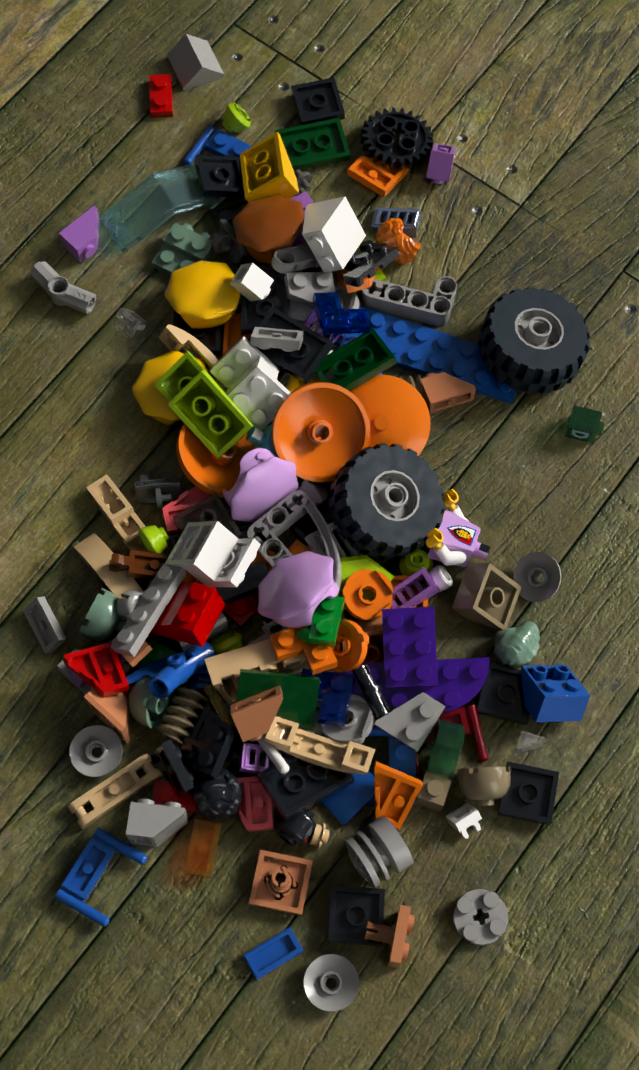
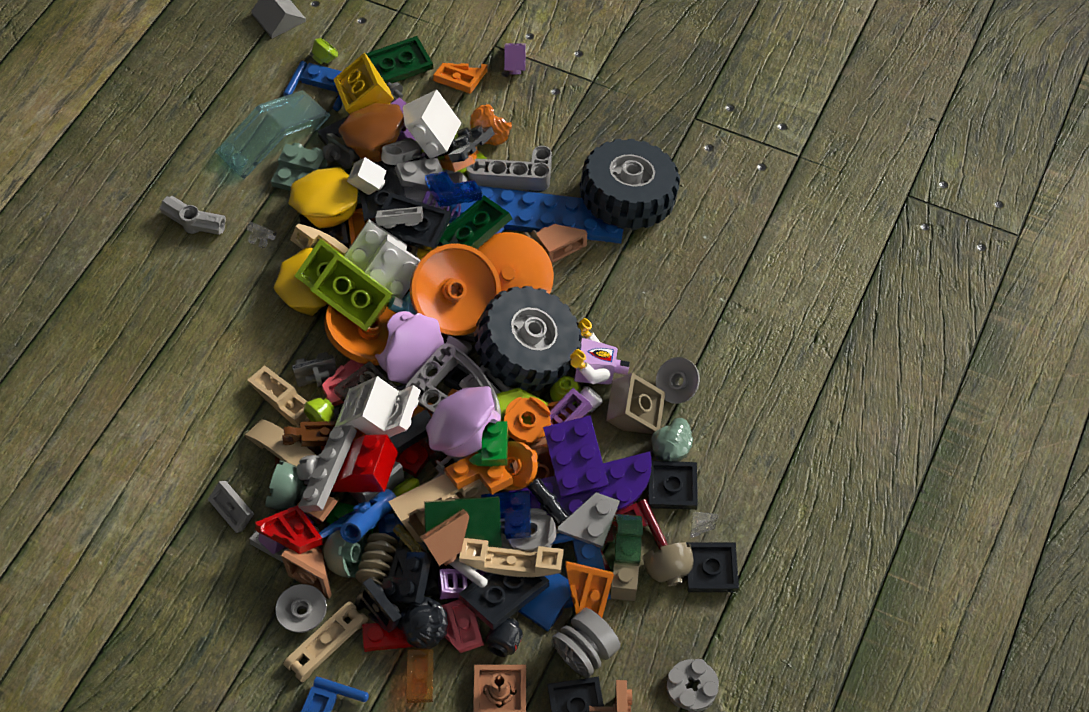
camera: 10 degrees left, 10 degrees down
medium lavender slope [59,206,100,263] -> none
light grey slope [126,799,188,847] -> none
red plate [149,74,173,118] -> none
black plate [194,155,245,198] -> none
black plate [291,78,345,125] -> none
tan plate [308,823,330,849] -> none
black gear [360,107,434,170] -> none
sand blue slope [371,207,421,238] -> none
white tile [446,803,482,839] -> none
blue slope [521,664,590,722] -> none
clear green brick [565,405,604,443] -> none

